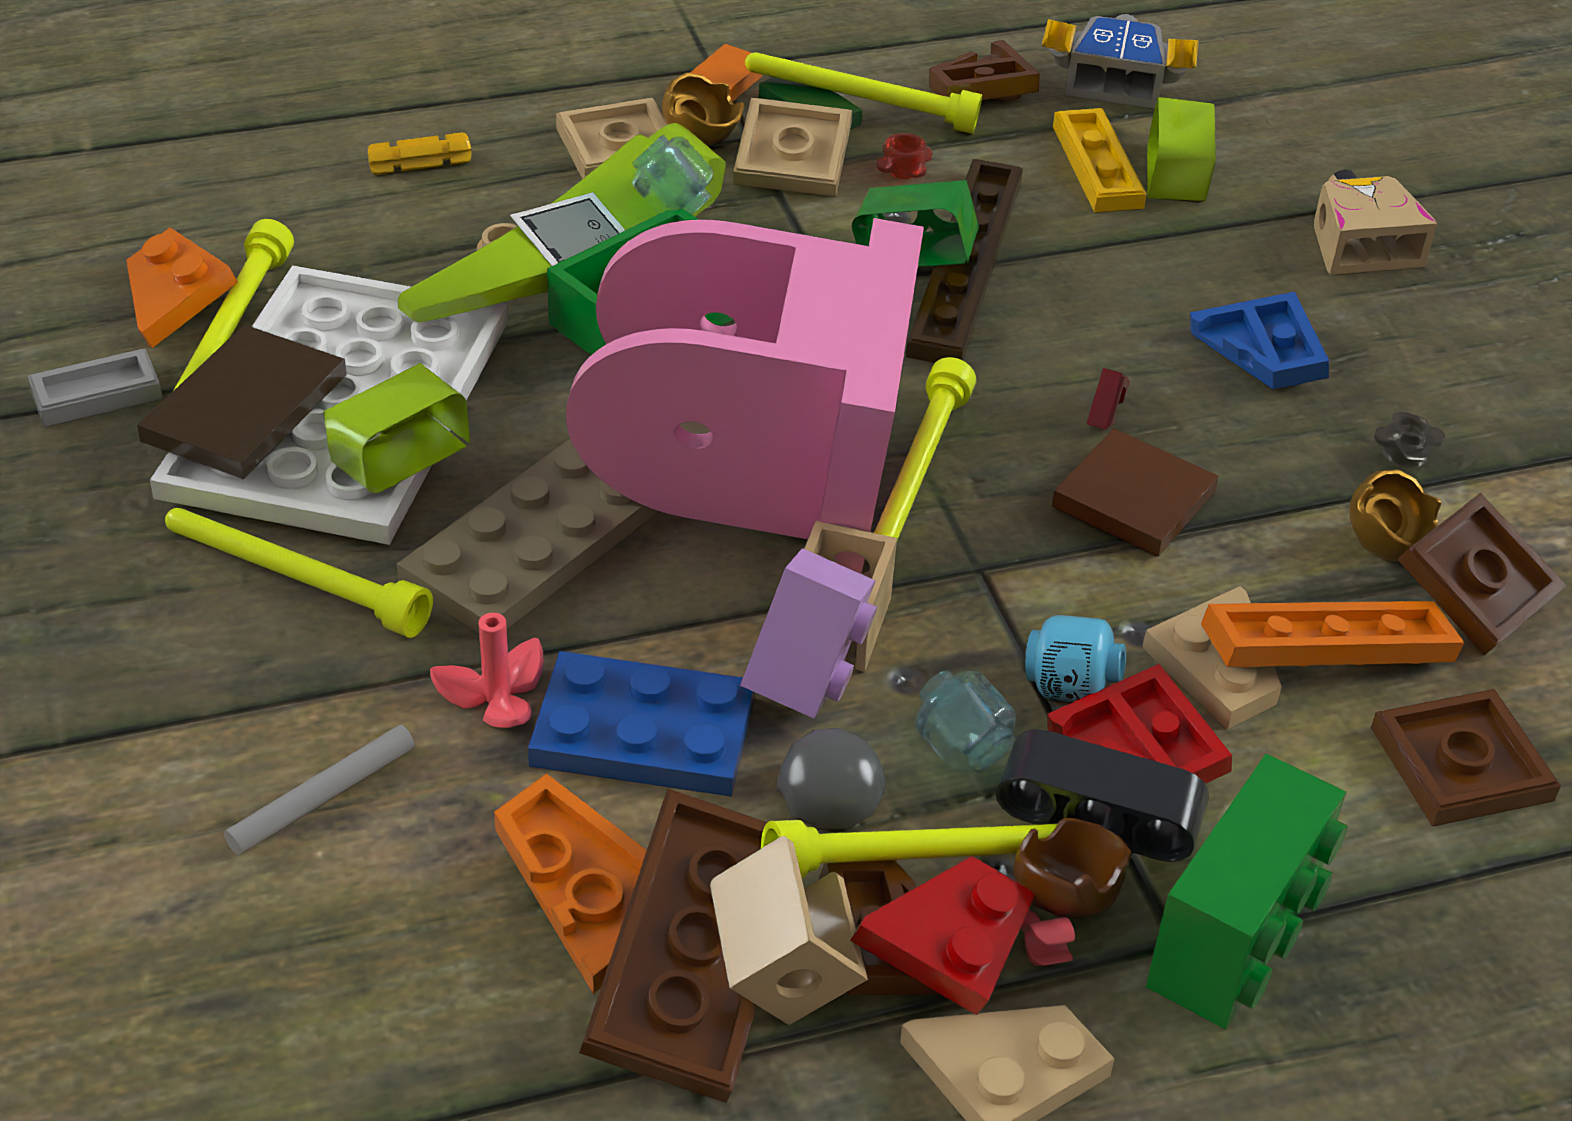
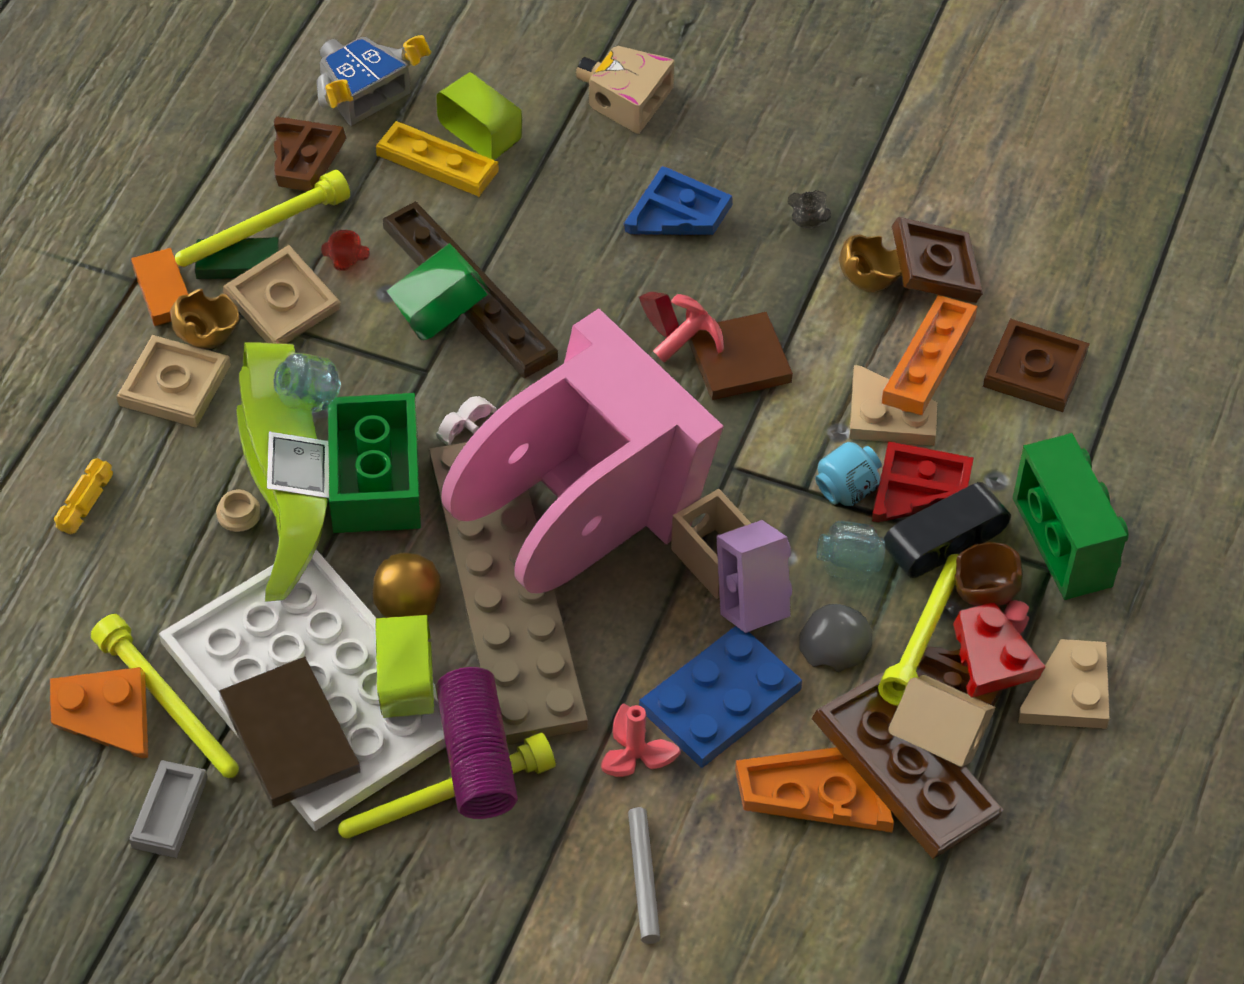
camera: 50 degrees left, 10 degrees up
none -> pearl gold hair [373,553,441,617]
none -> magenta piece [435,667,518,819]
none -> coral plant [653,294,724,363]

